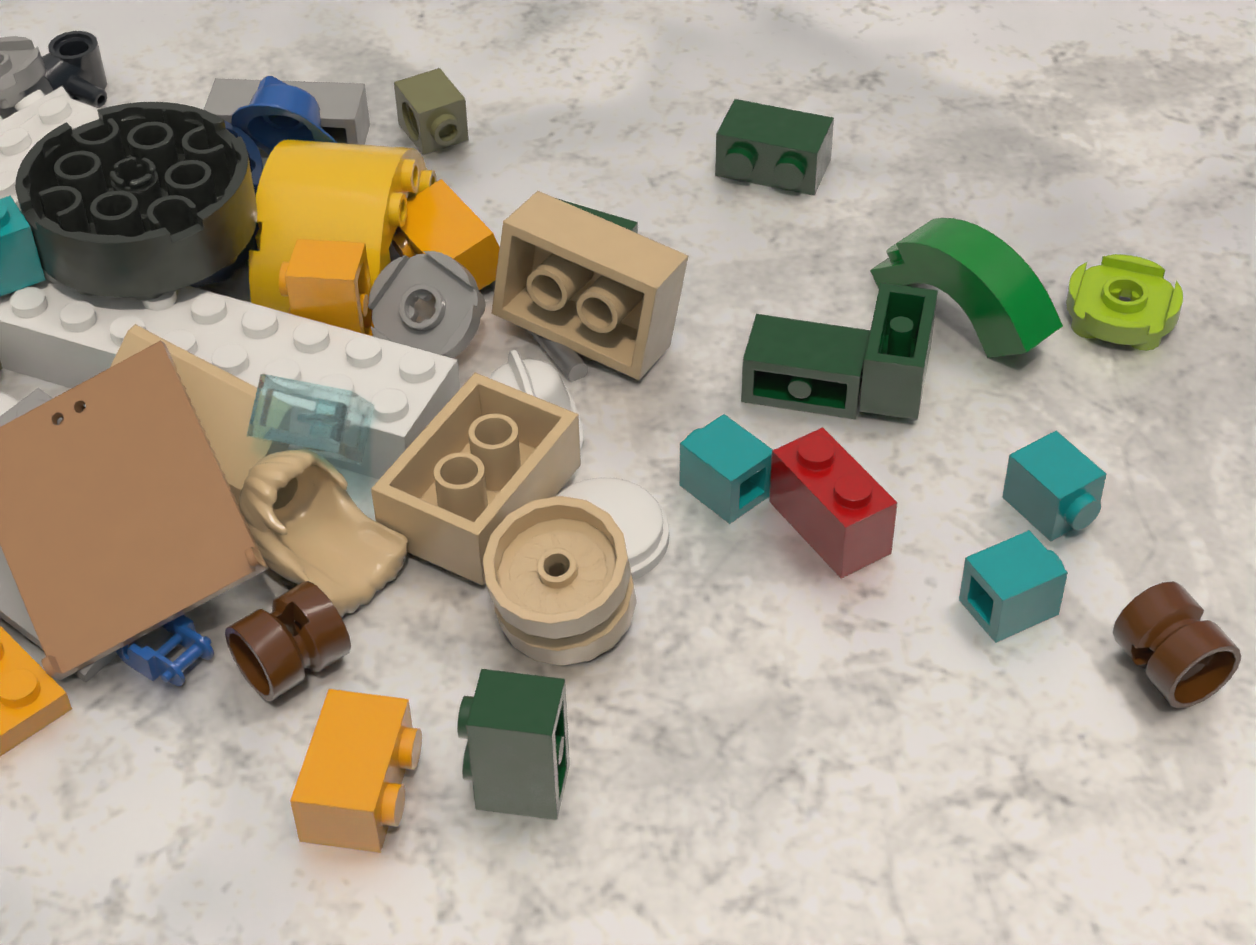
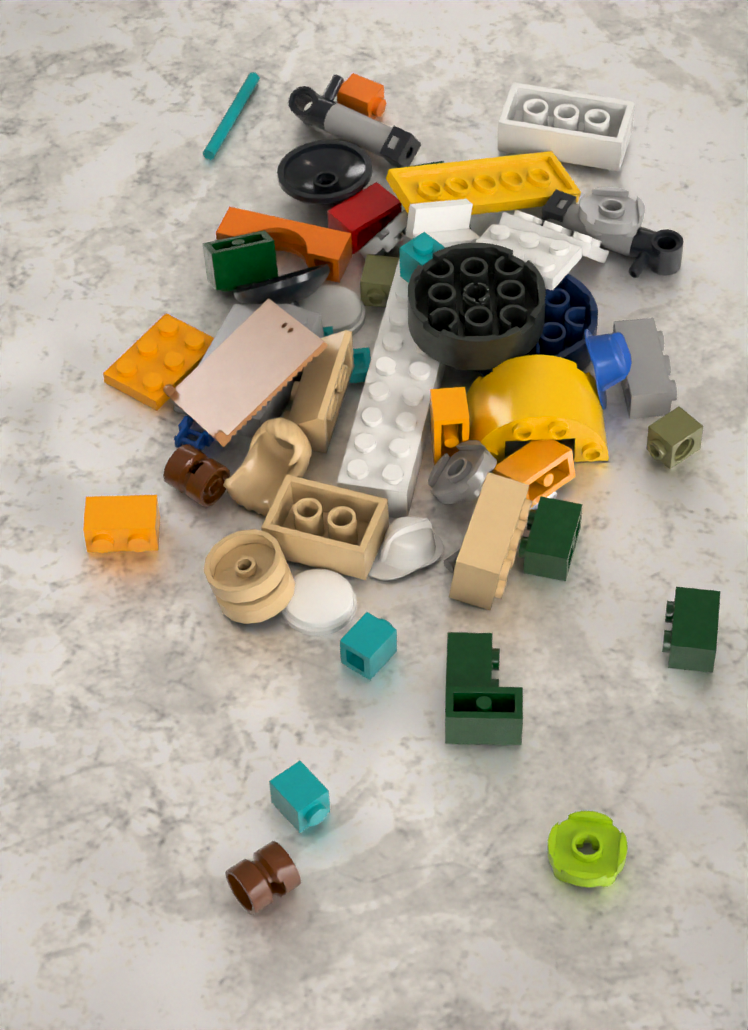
camera: 80 degrees right, 5 degrees up
clear light blue slope [246,374,375,465] -> none
brick [457,669,570,820] -> none
red brick [769,427,898,579] -> none
green arch [870,218,1063,358] -> none
teal brick [1002,430,1107,542] -> none

